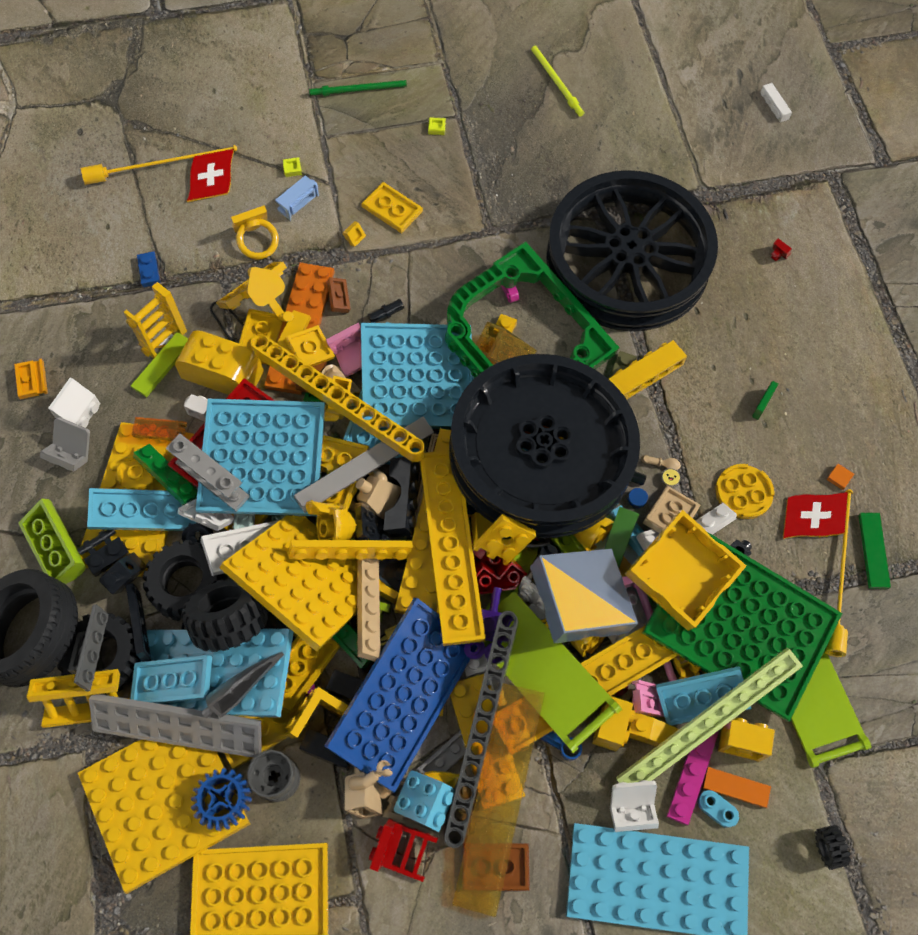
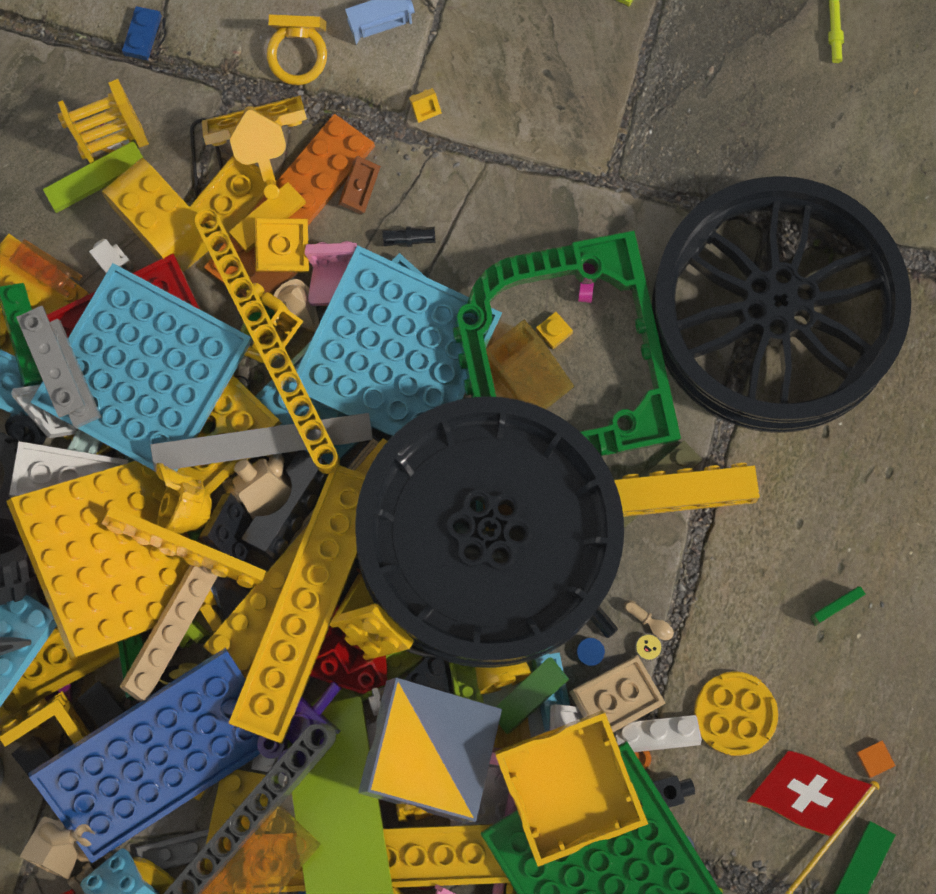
camera: 35 degrees right, 10 degrees up
yellow tile [361,182,423,234] -> none

